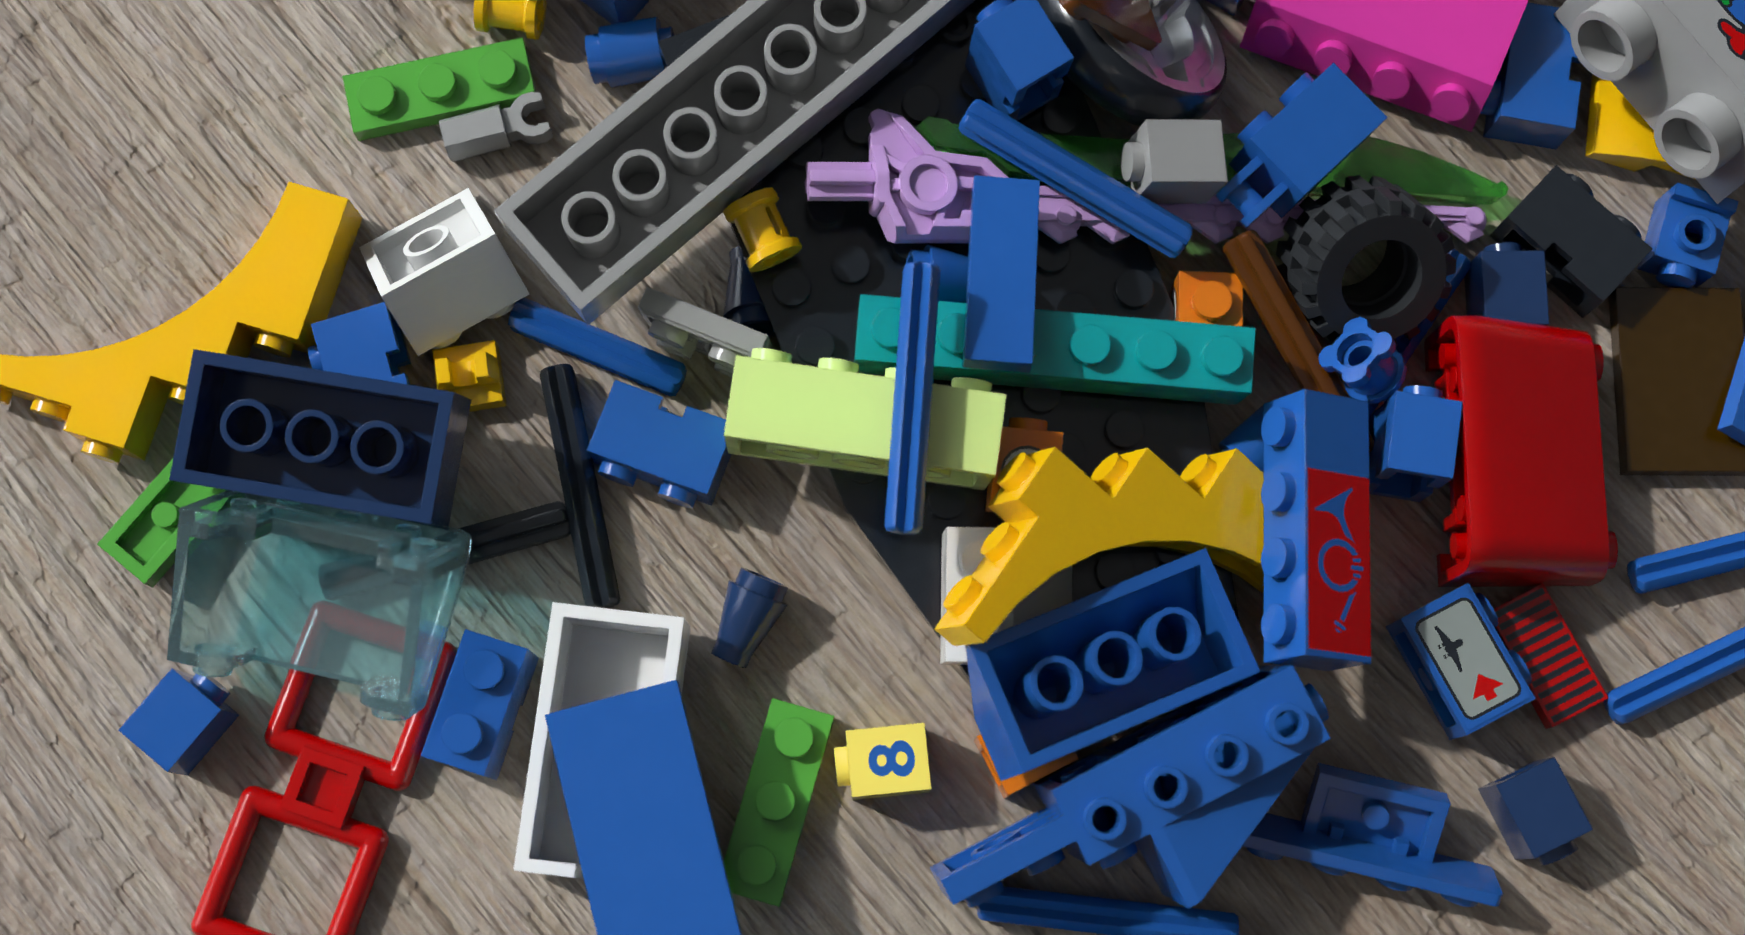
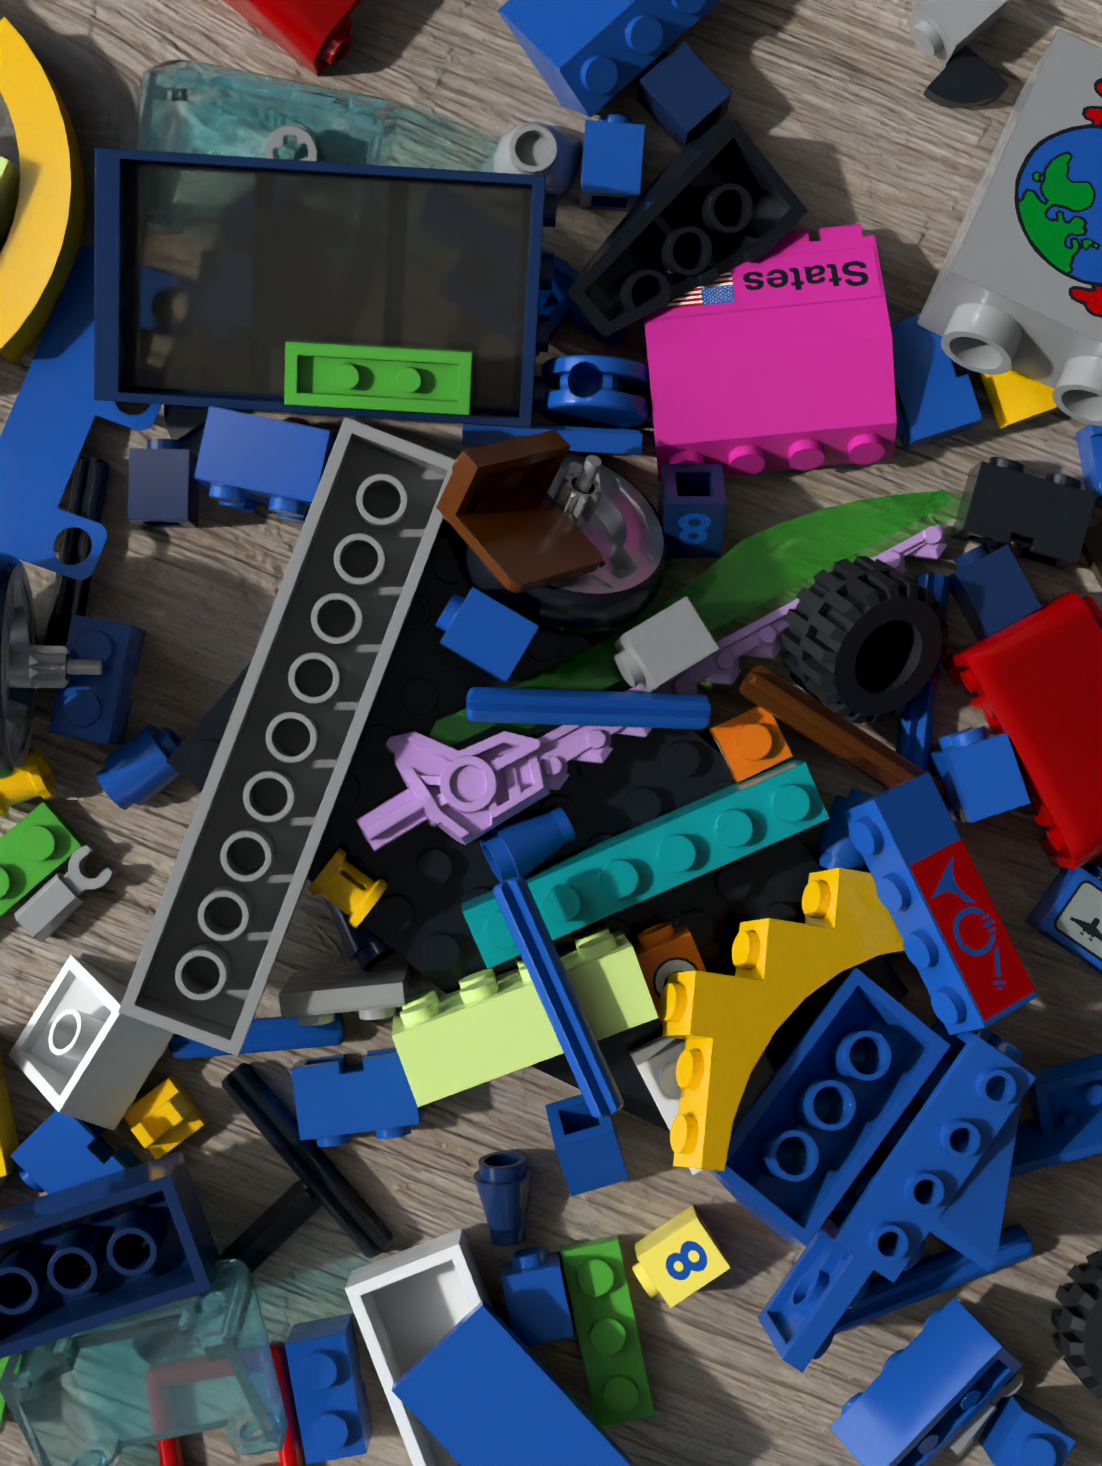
camera: 25 degrees left, 10 degrees up
blue tile [962,175,1040,373] -> none
blue brick [1215,63,1388,228] -> none
blue brick [1318,317,1407,404] -> none
none -> blue brick [500,1247,574,1346]
none -> blue brick [545,1094,629,1196]
none -> dark blue brick [658,464,727,558]

